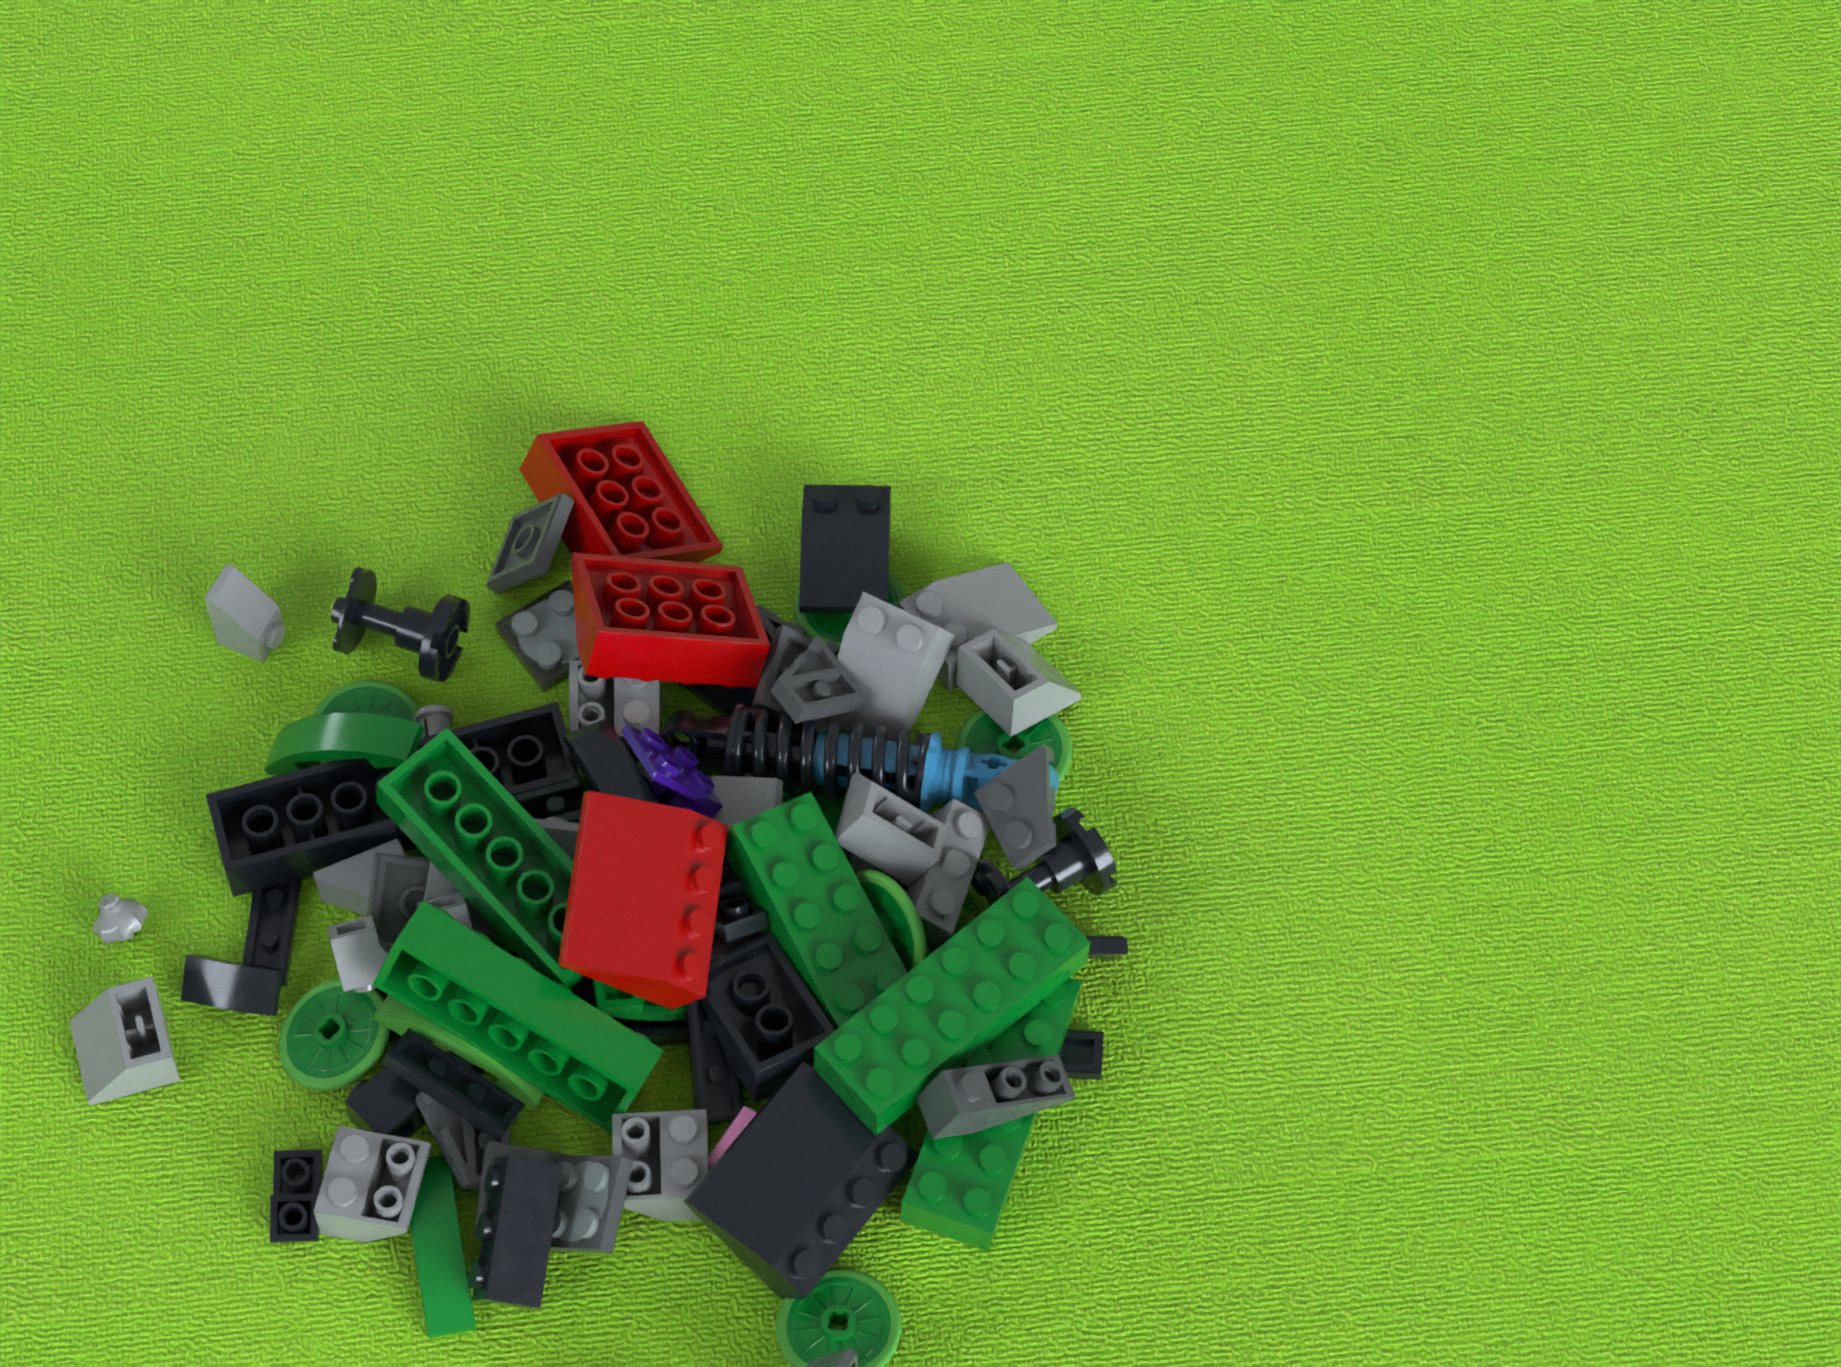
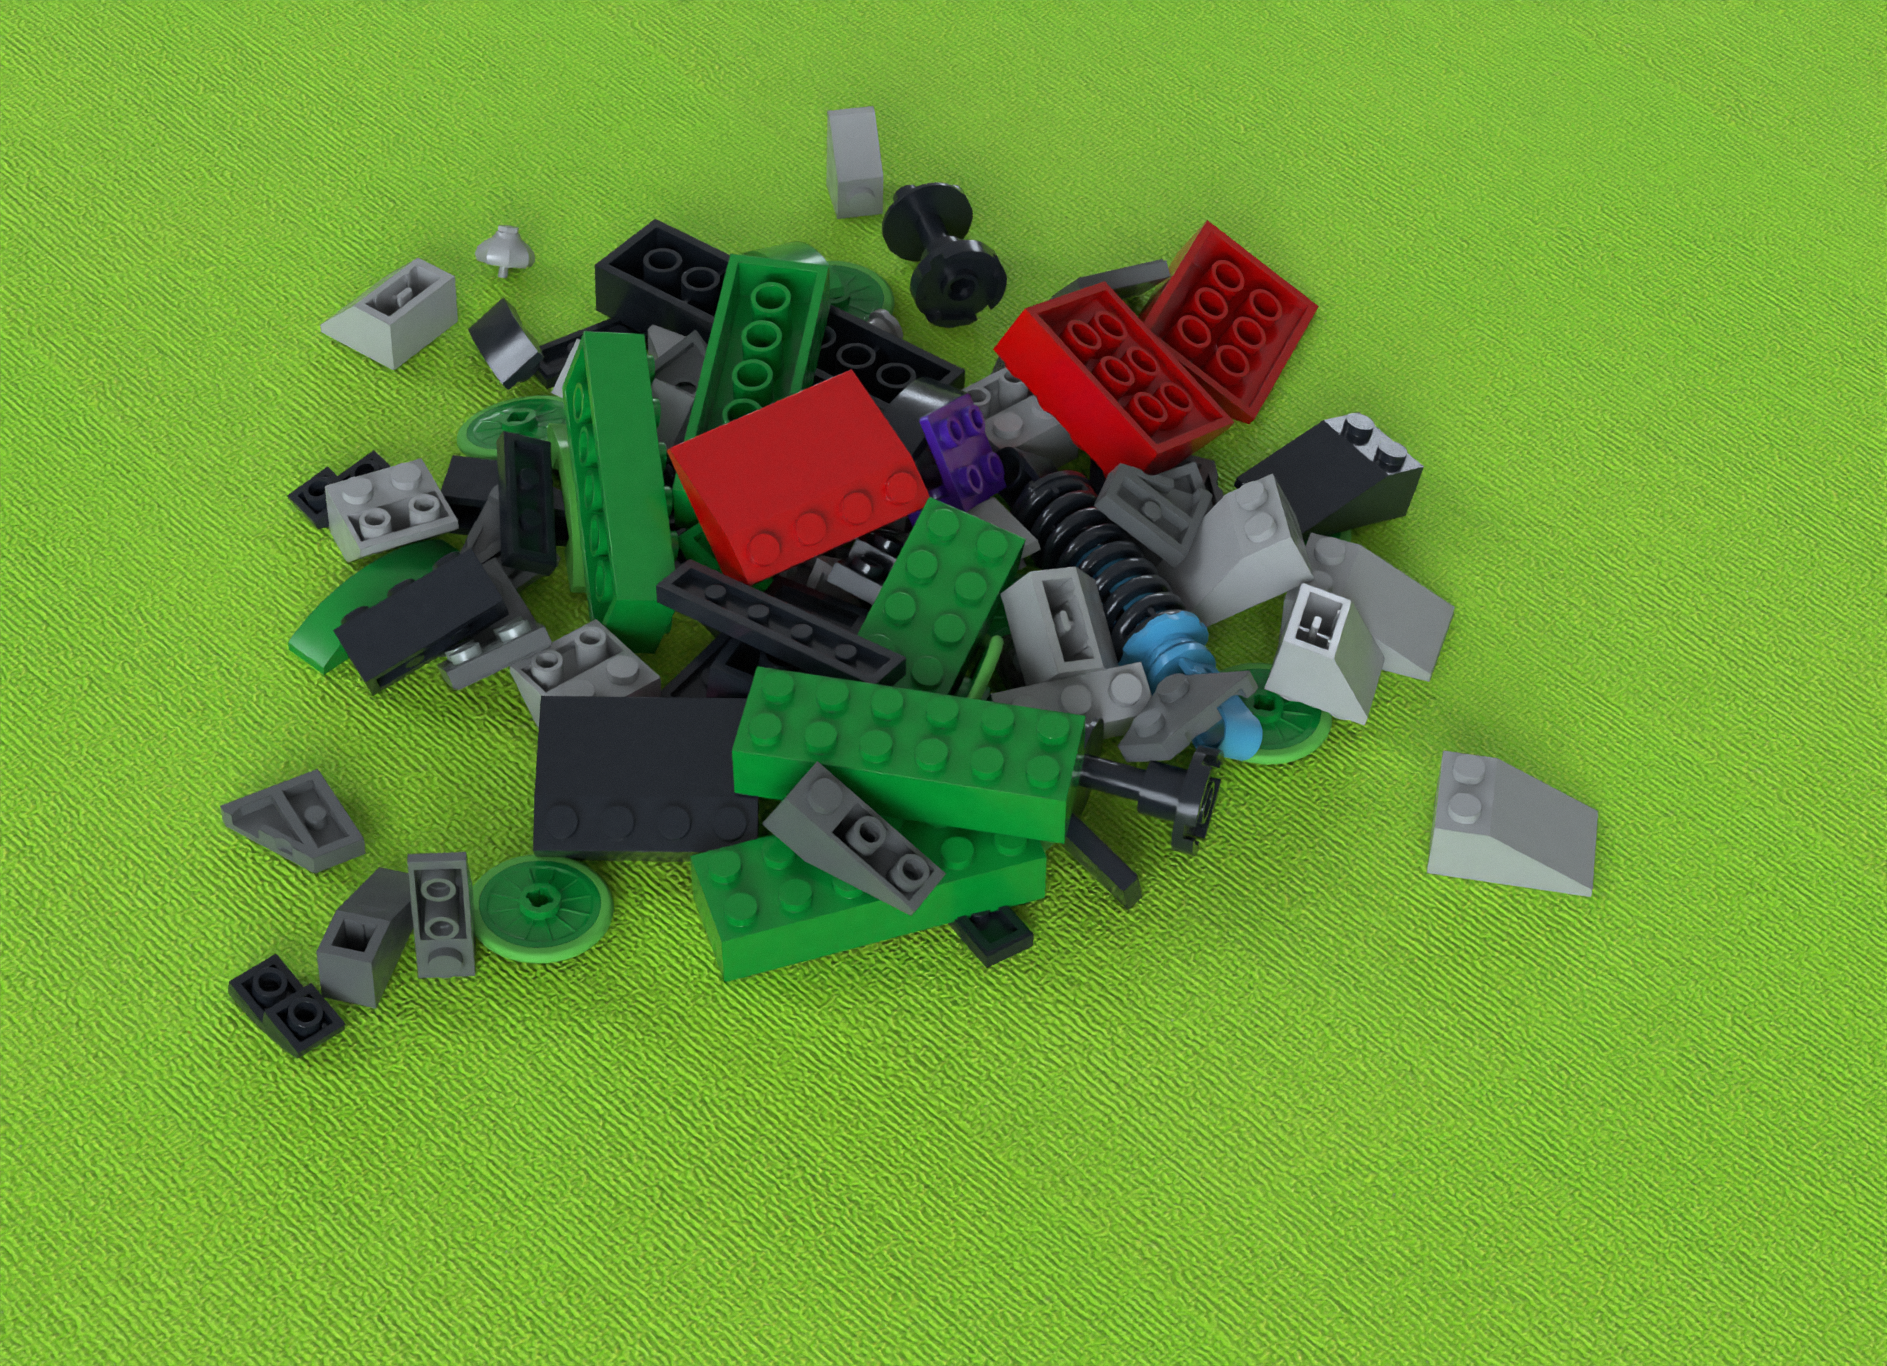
camera: 50 degrees right, 15 degrees down
none -> black plate [656,559,906,686]
none -> light grey slope [1427,750,1598,897]

